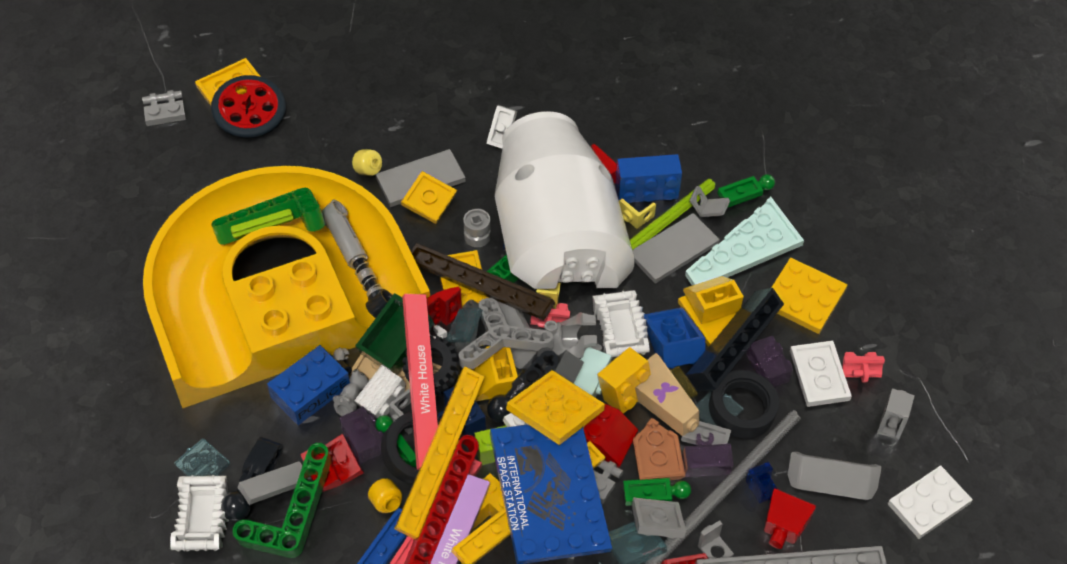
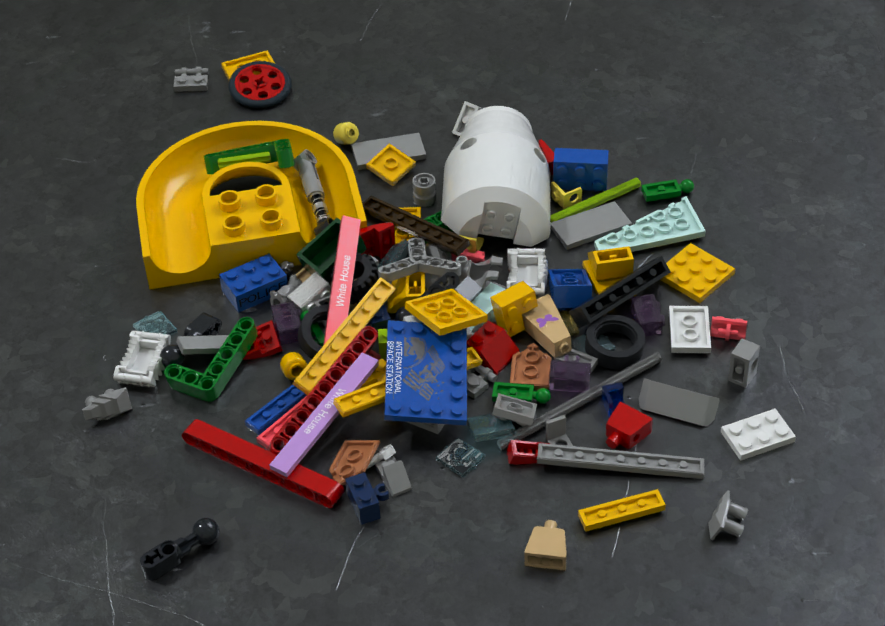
camera: 15 degrees right, 10 degrees down
light grey bracket [690,186,730,217] -> none

